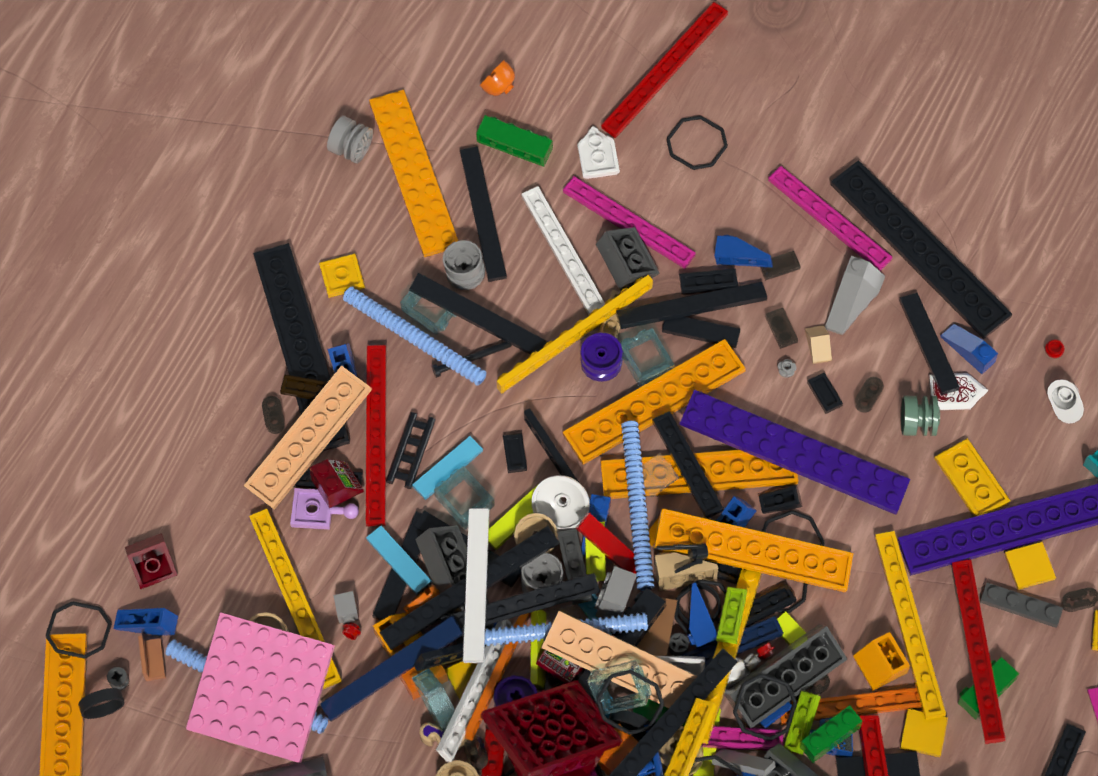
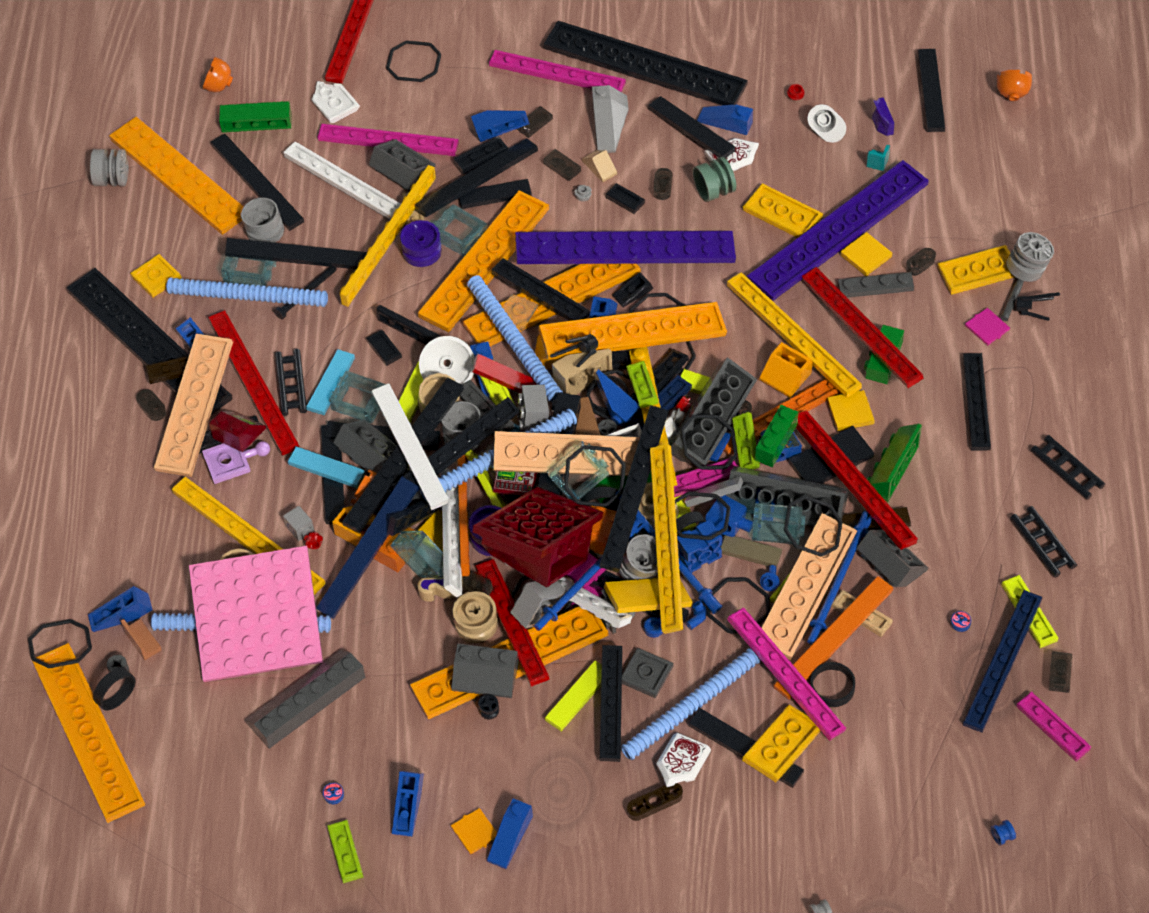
camera: 25 degrees left, 10 degrees down
dark red slope [125,533,177,590] -> none

